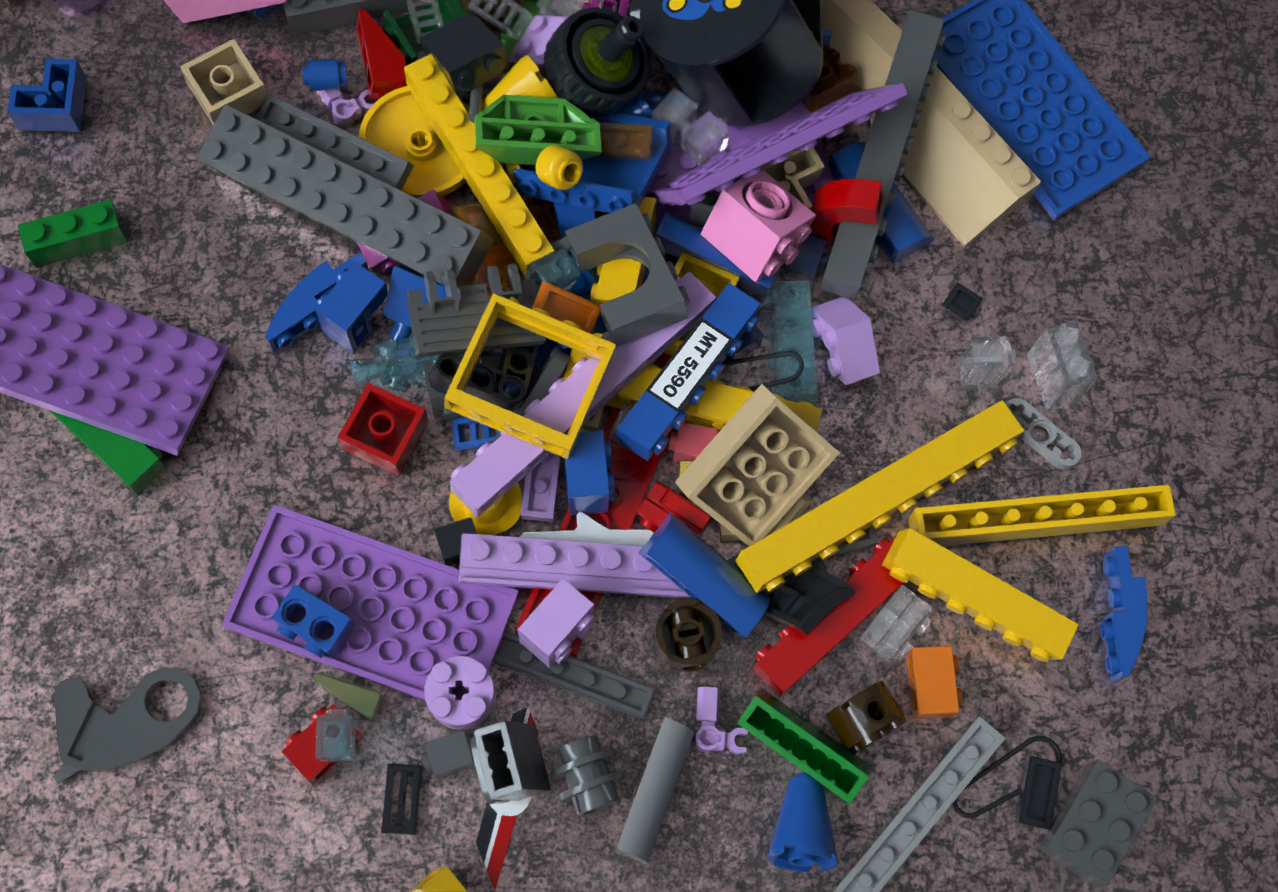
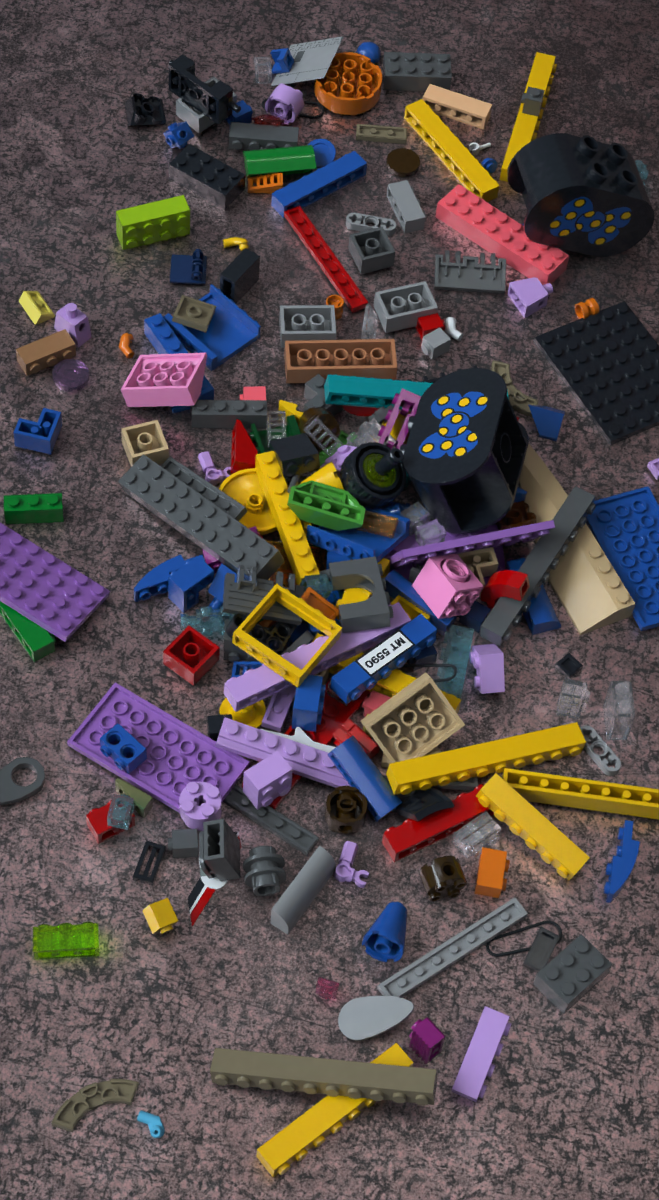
camera: 15 degrees right, 15 degrees down
blue brick [302,59,347,91] -> none
yellow head [535,145,583,190] -> none
green brick [737,688,872,804] -> none

